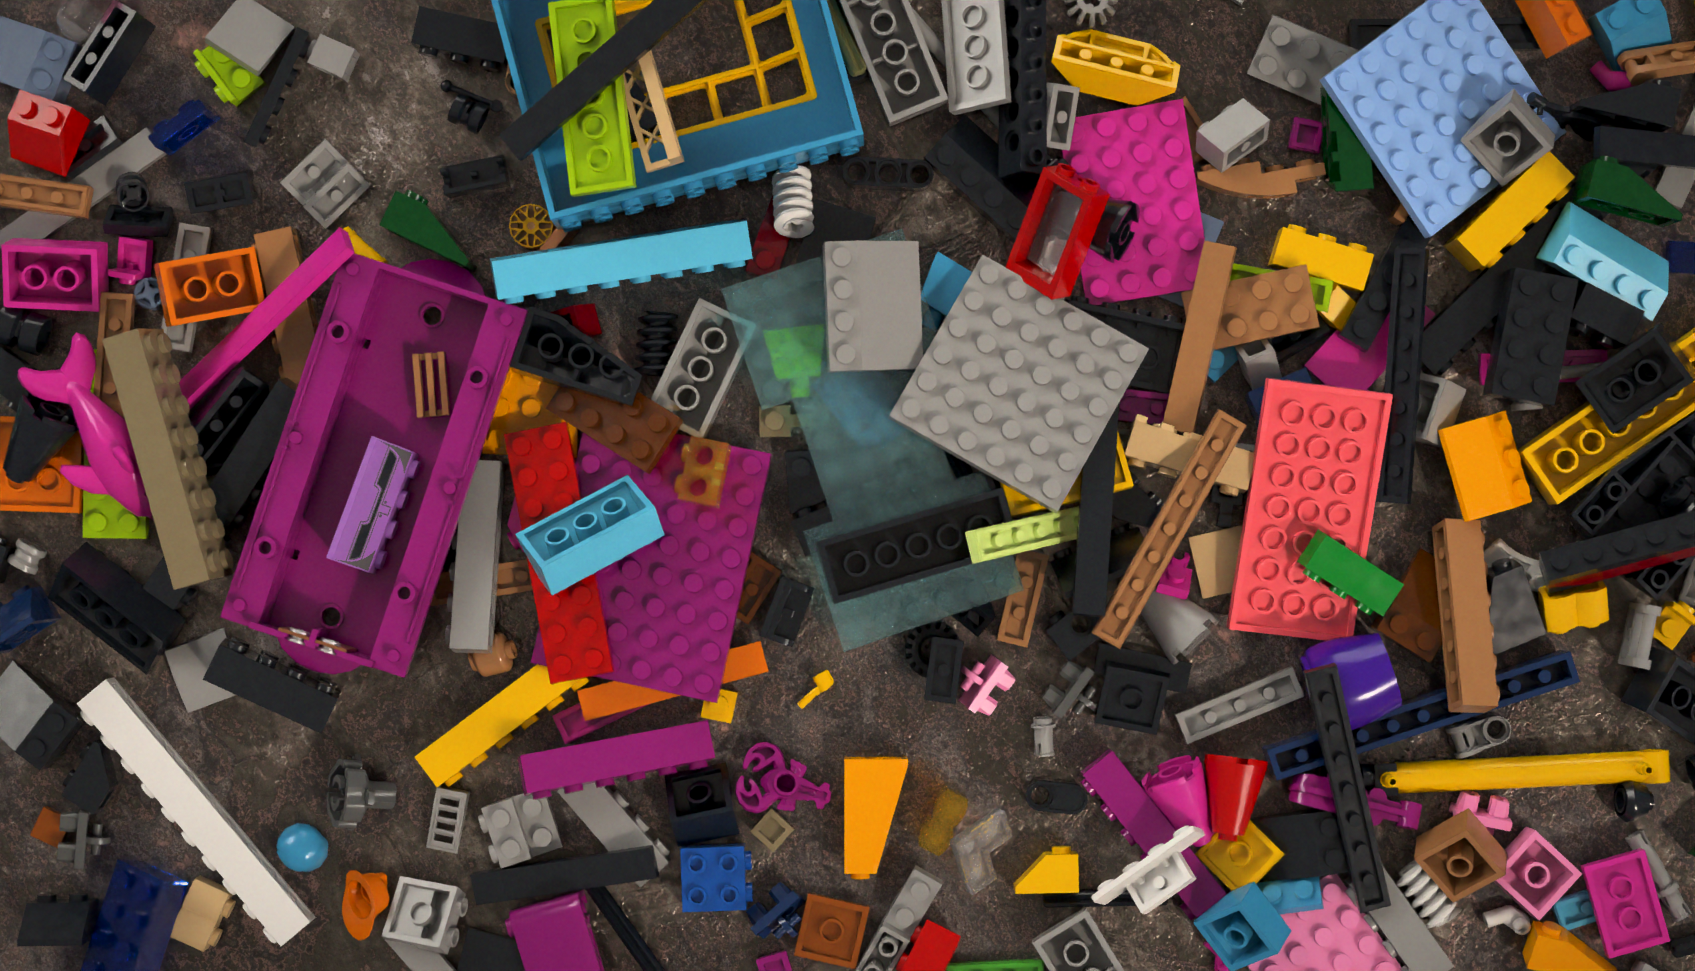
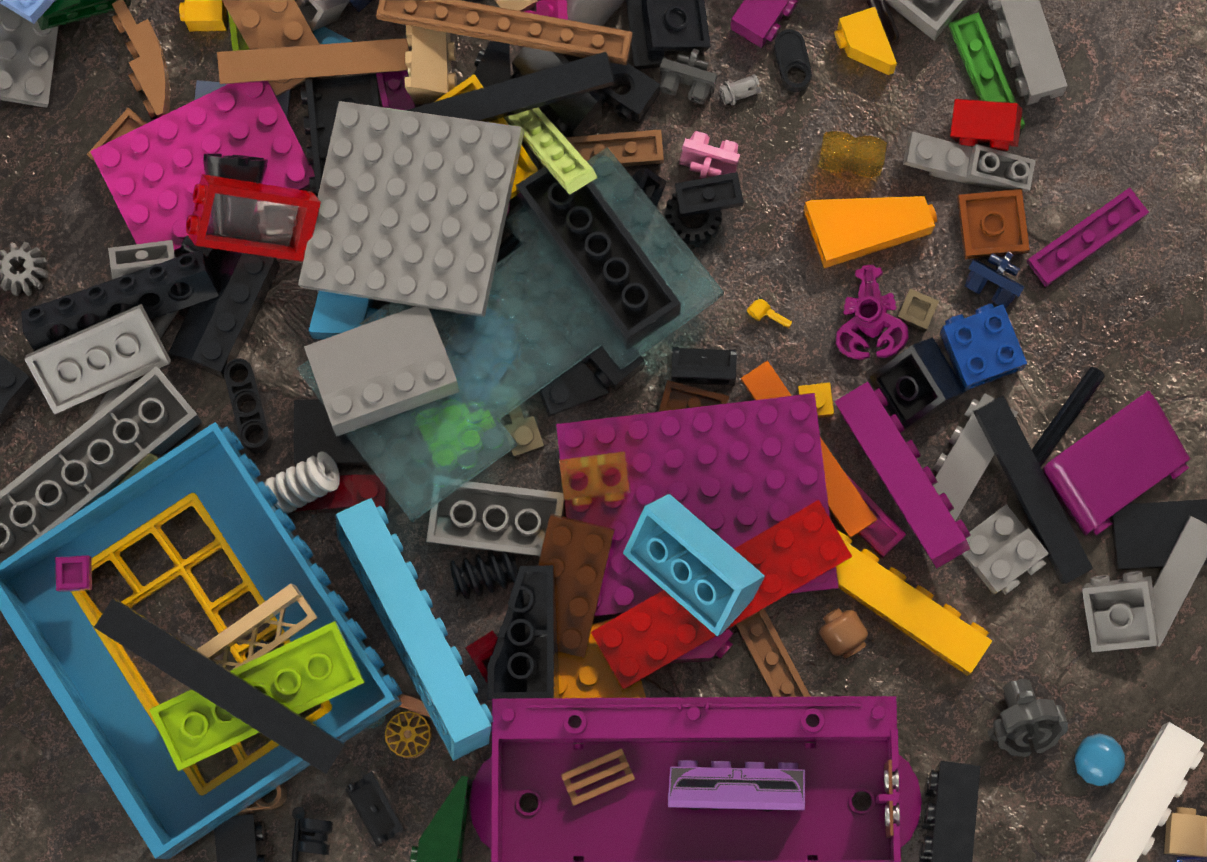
camera: 110 degrees left, 10 degrees down
orange piece [342,870,389,940] -> none
light grey slope [426,785,470,854] -> none
light grey brick [445,460,505,654] -> none
clear plate [949,808,1013,895] -> none
yellow wedge [1051,29,1181,106] -> none
light grey brick [1195,98,1270,173] -> none
magenta tile [1287,116,1322,155] -> none

